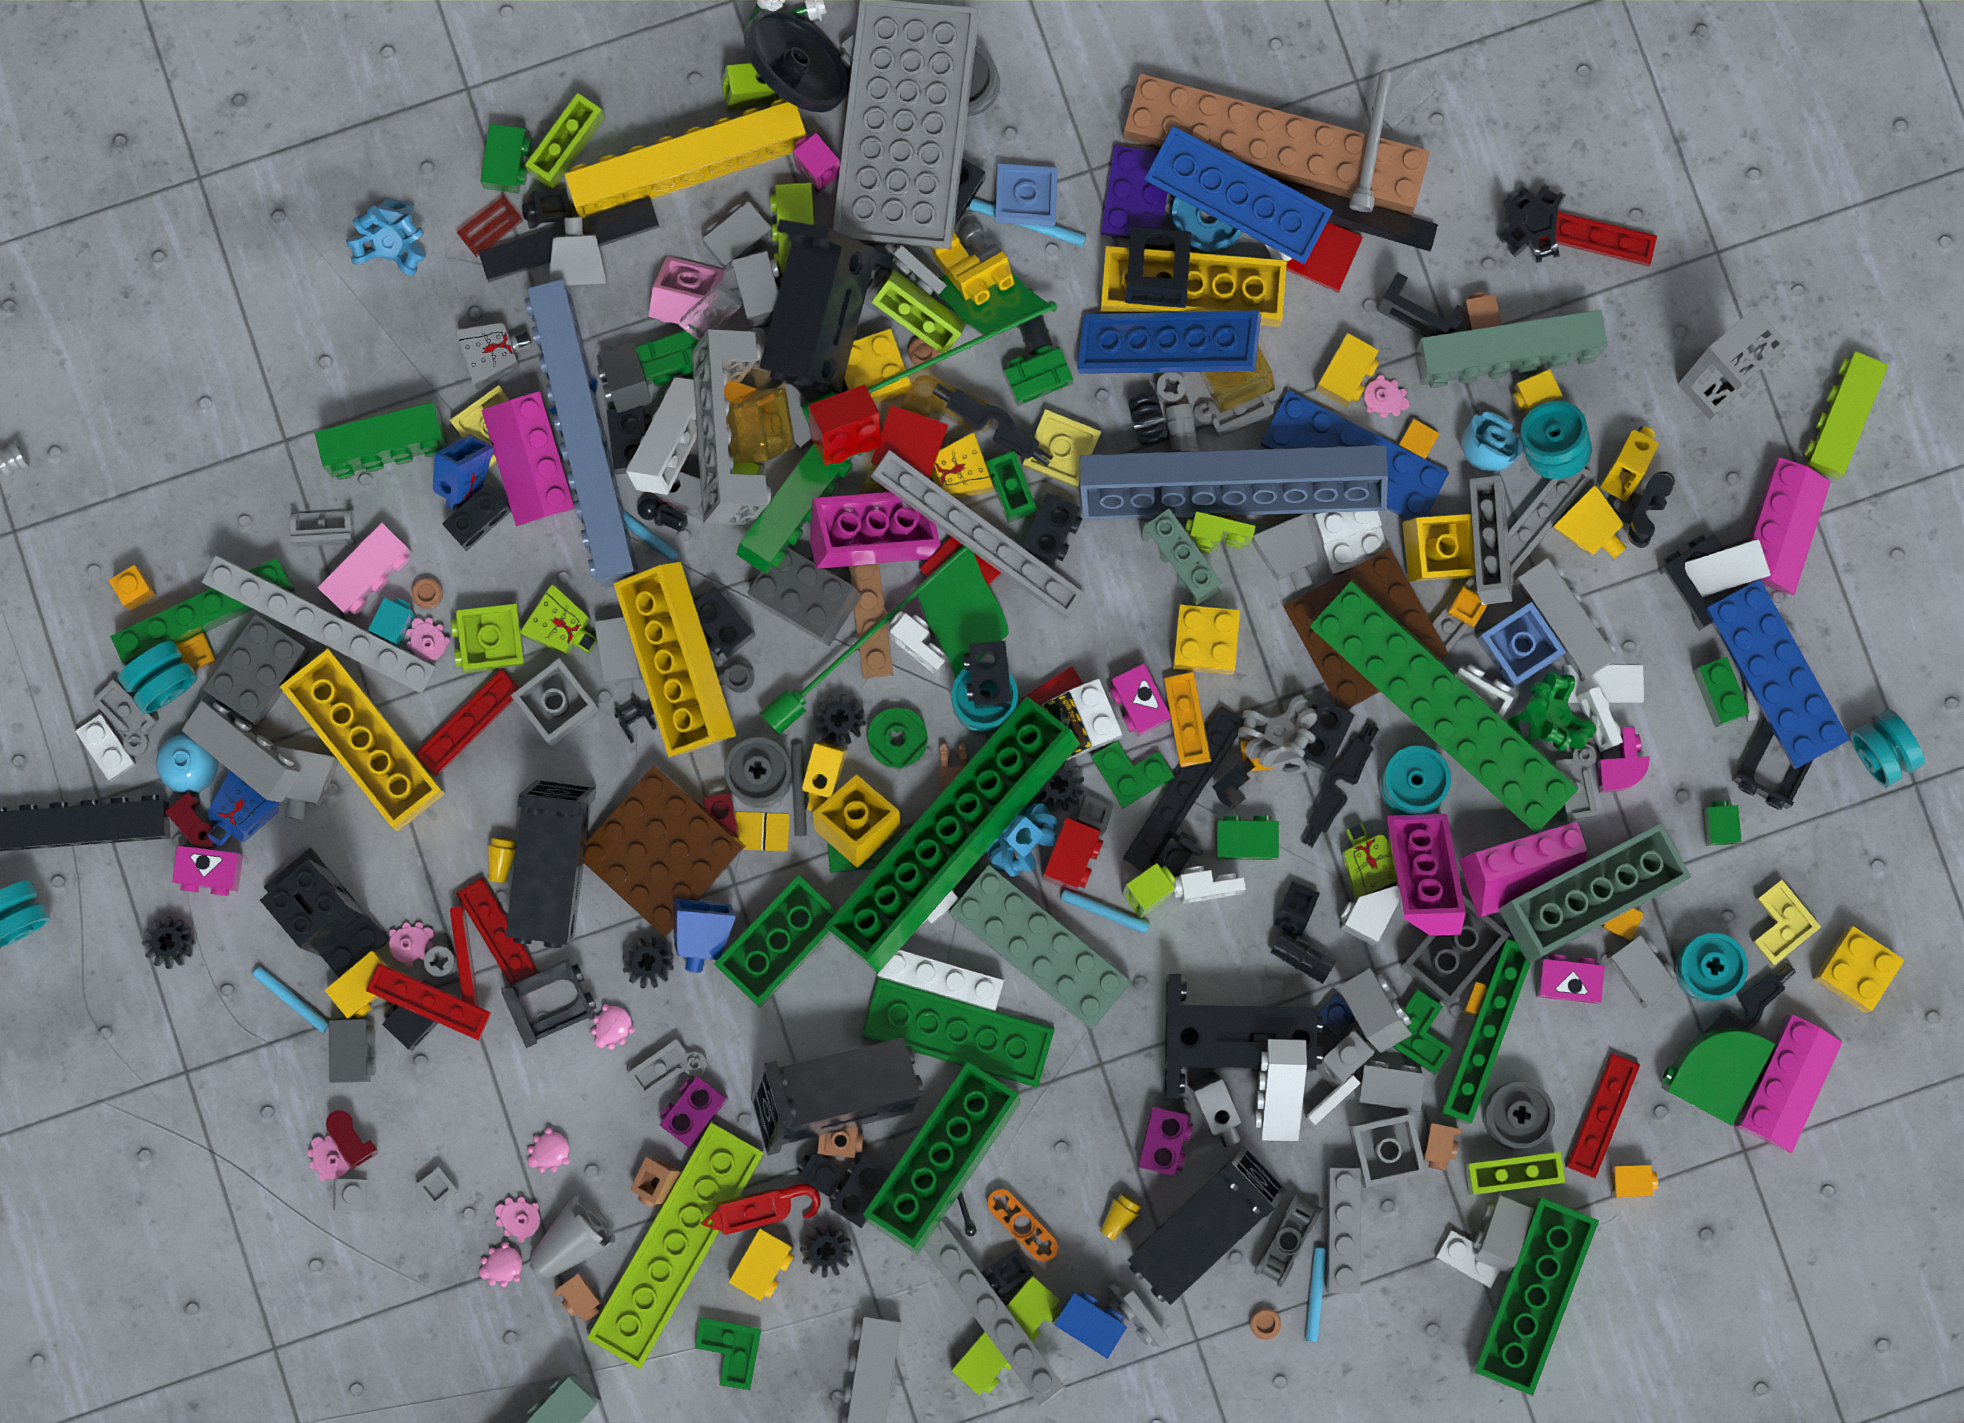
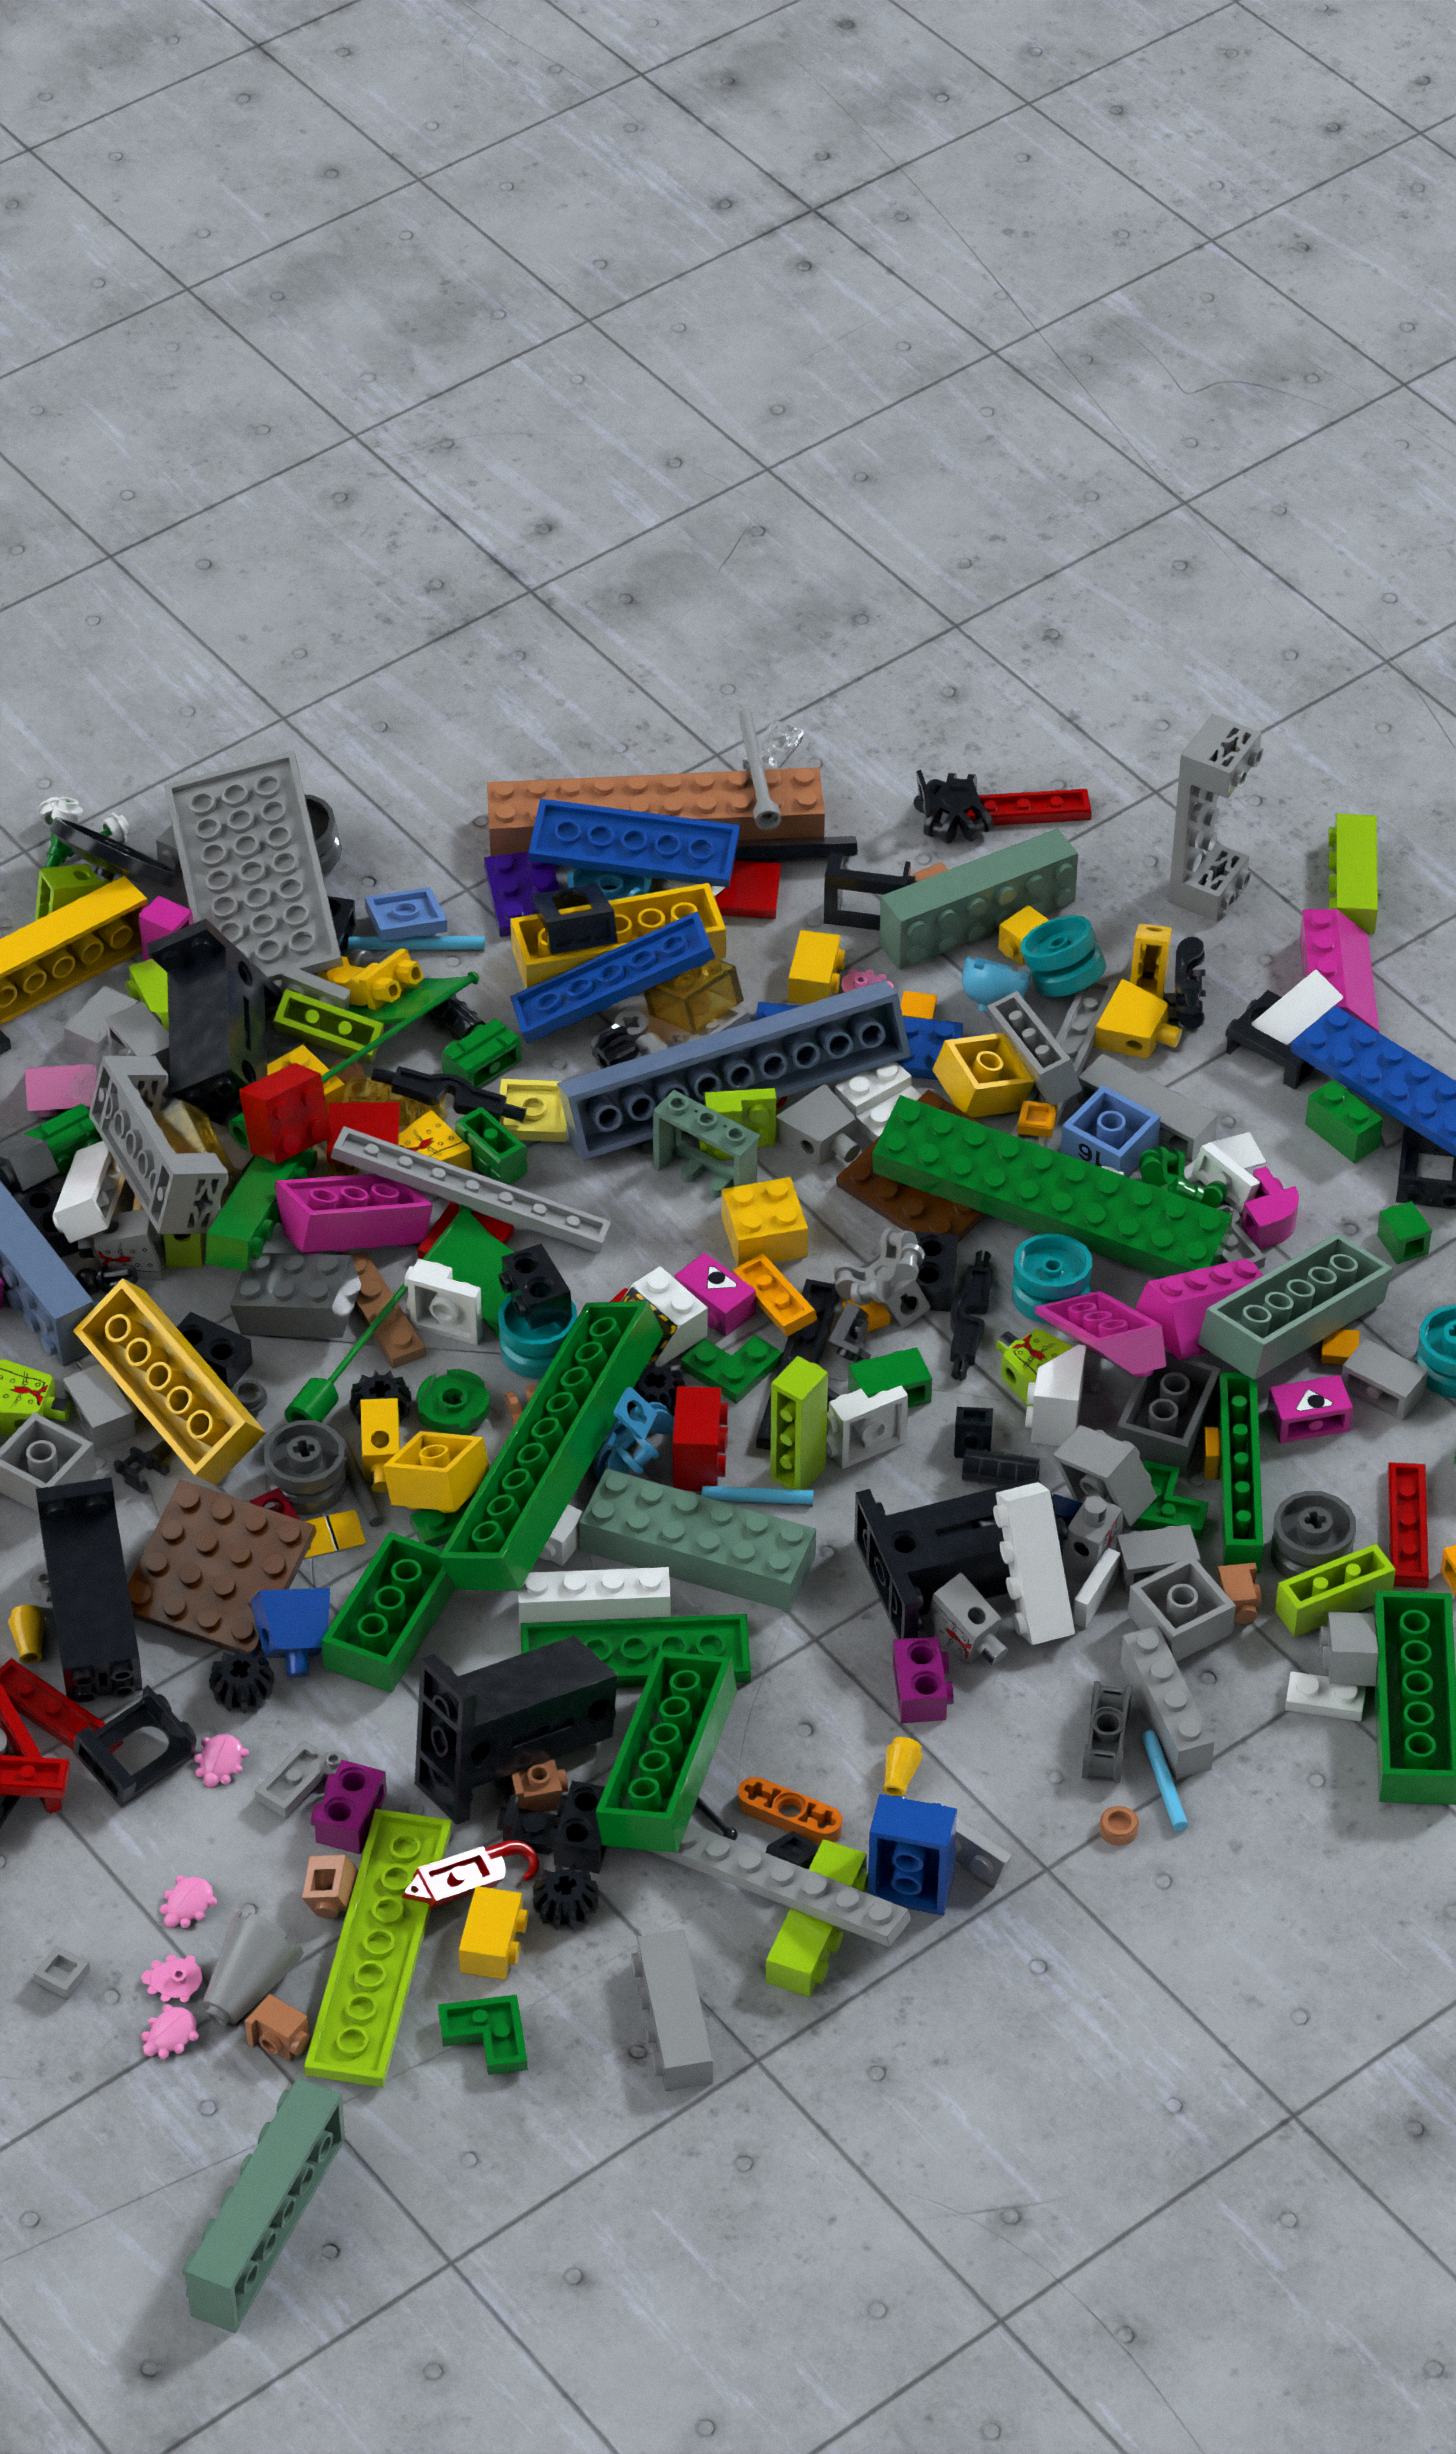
camera: 20 degrees left, 35 degrees down
black brick [1022,492,1083,566] -> none
black brick [1127,1146,1286,1305] -> none

